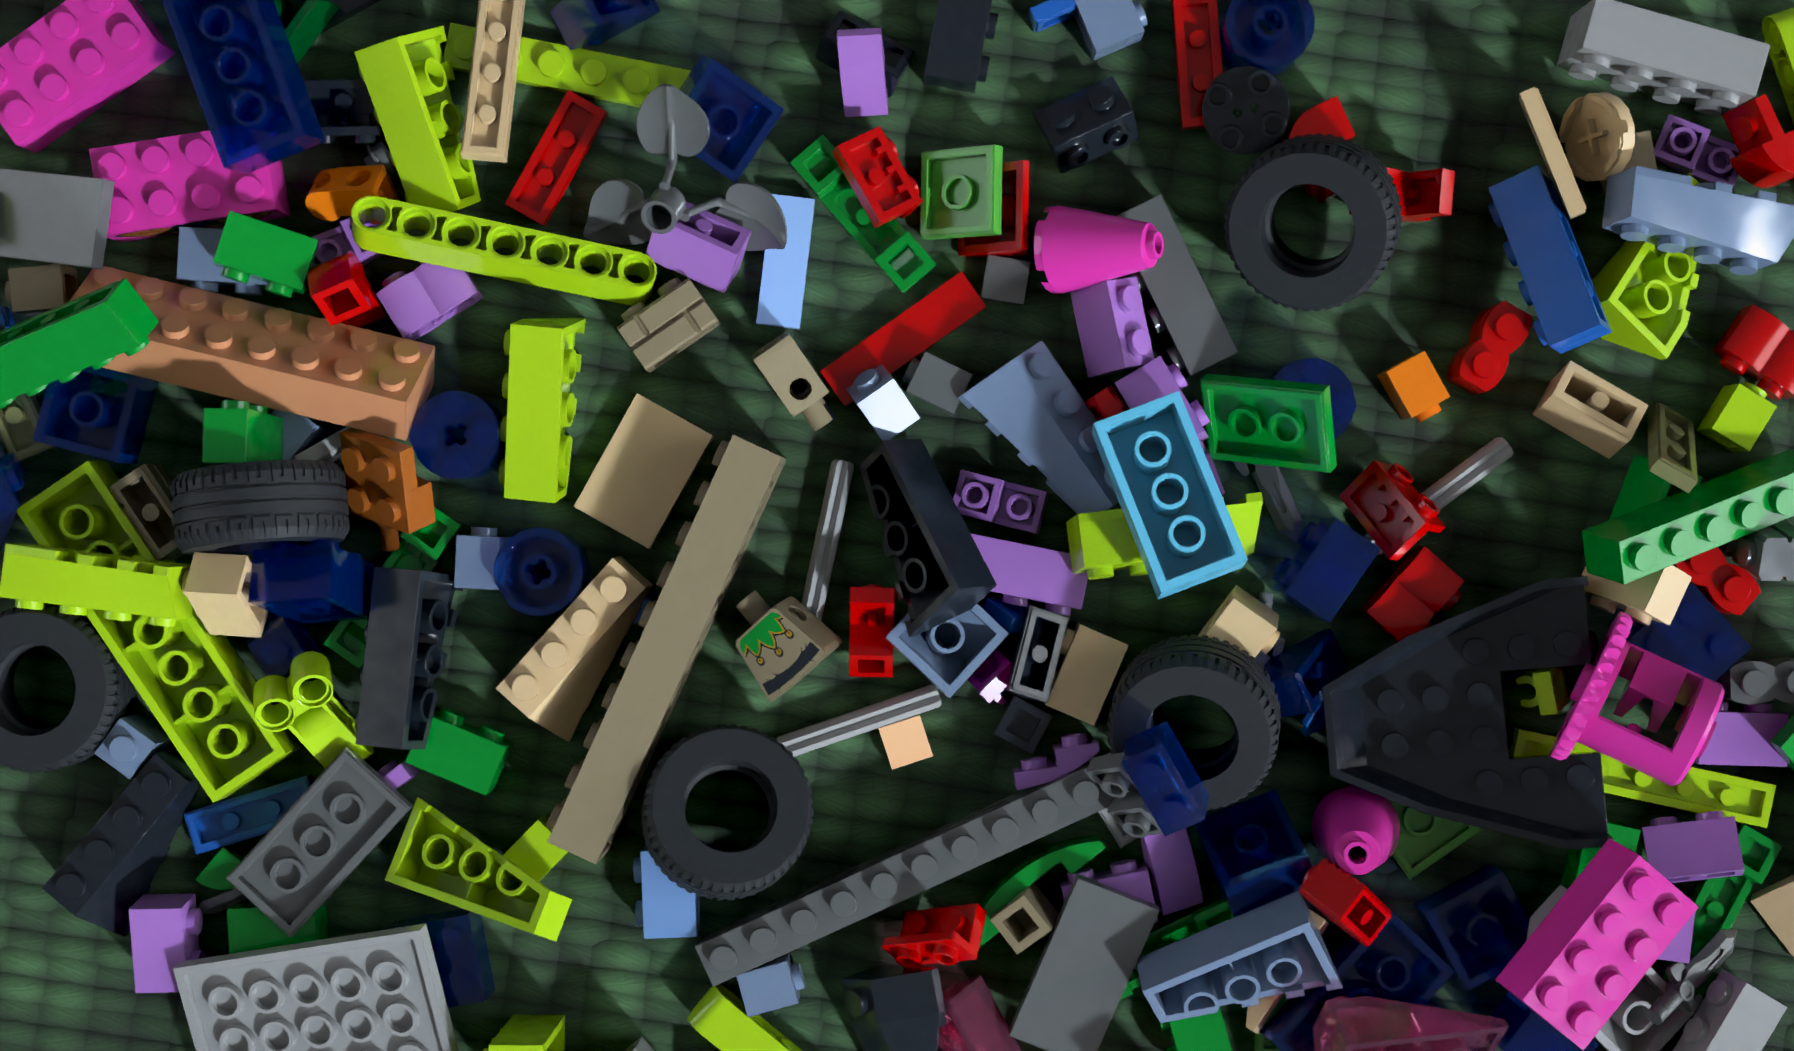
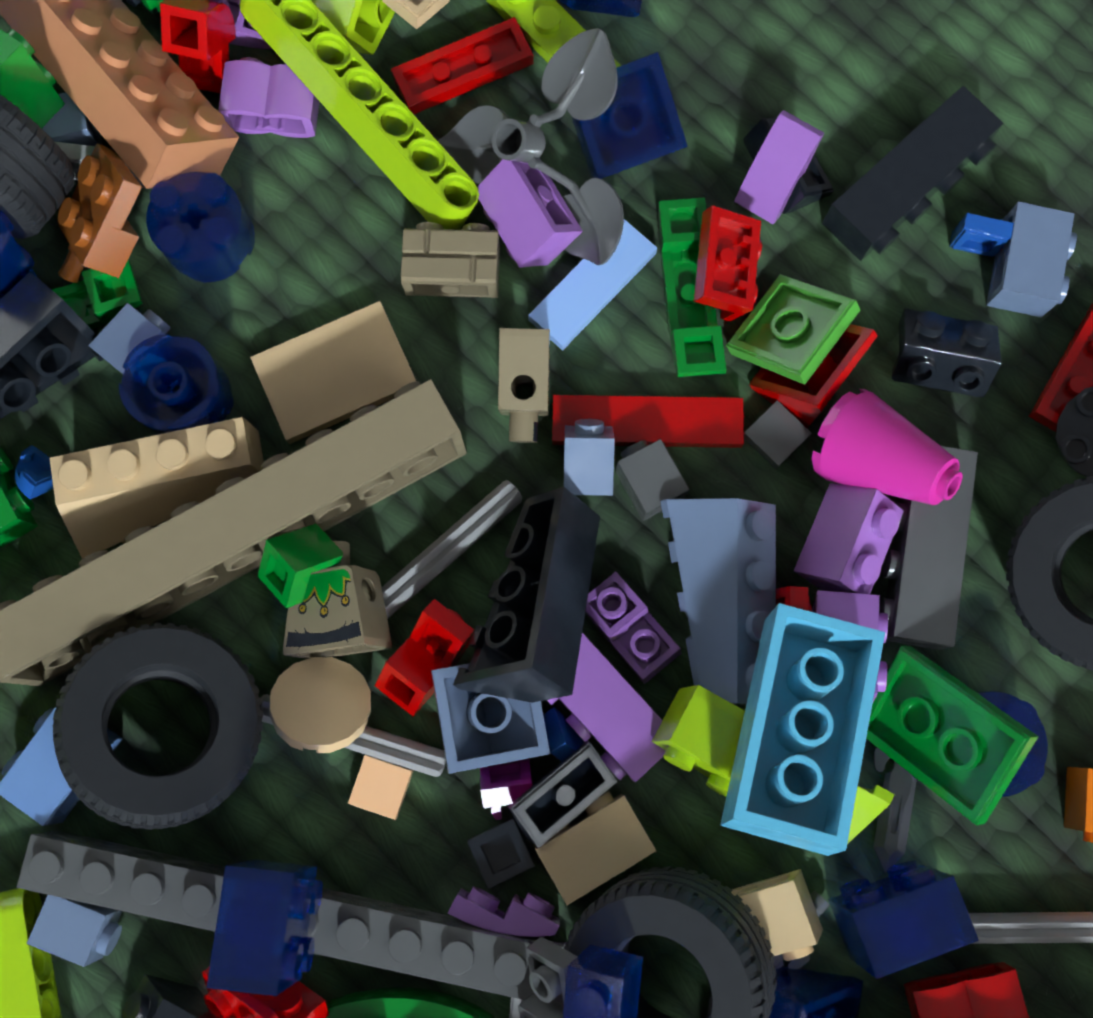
camera: 40 degrees right, 10 degrees down
lime wedge [499,318,586,503] -> none
red bracket [1339,460,1446,561] -> none
none -> blue tile [14,445,54,500]
none -> clear blue brick [206,860,323,996]
none -> green panel [258,523,343,608]
none -> tan tile [270,657,371,753]

